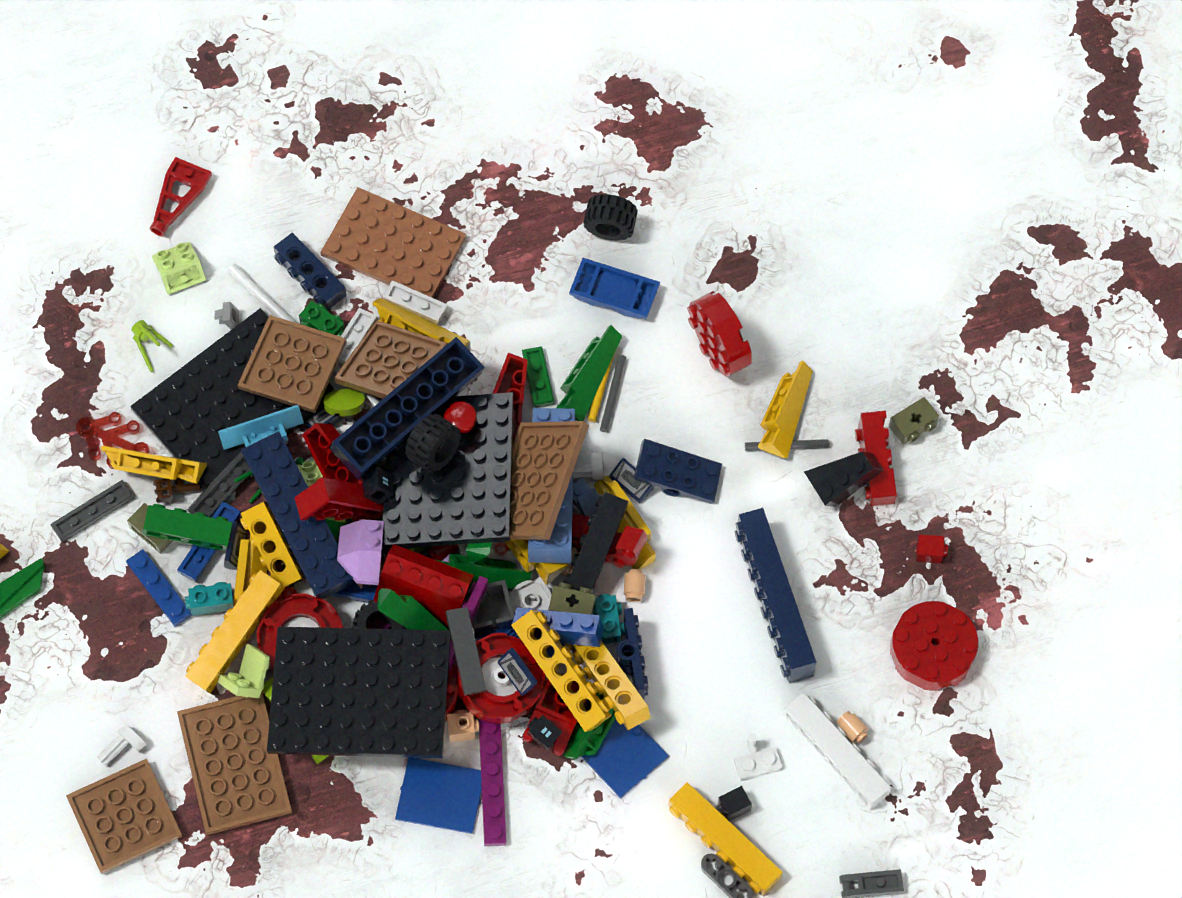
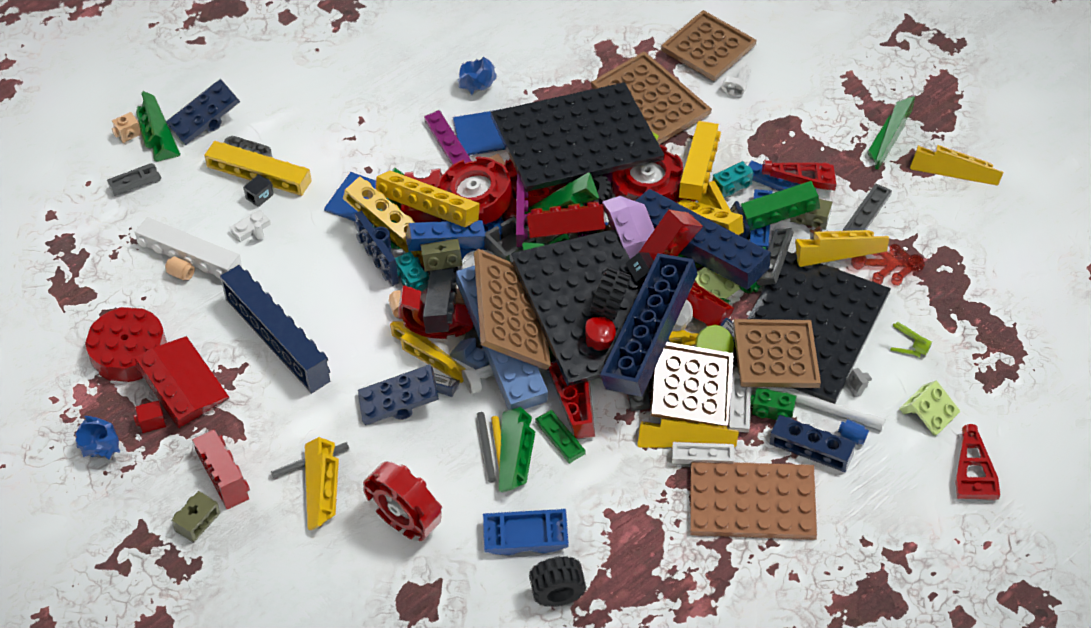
camera: 160 degrees right, 15 degrees down
medium azure bracket [218,405,304,450] -> none
yellowish green bracket [218,644,269,698] -> none
dark grey tile [446,607,486,696] -> none
slope [498,648,538,696] -> none
black brick [527,715,562,751] -> none
black wedge [804,452,883,507] -> none
none -> blue hair [75,416,120,460]
none -> red slope [135,336,230,428]
none -> blue hair [457,56,497,95]
none -> red plate [762,160,837,191]
none -> blue brick [838,419,869,445]

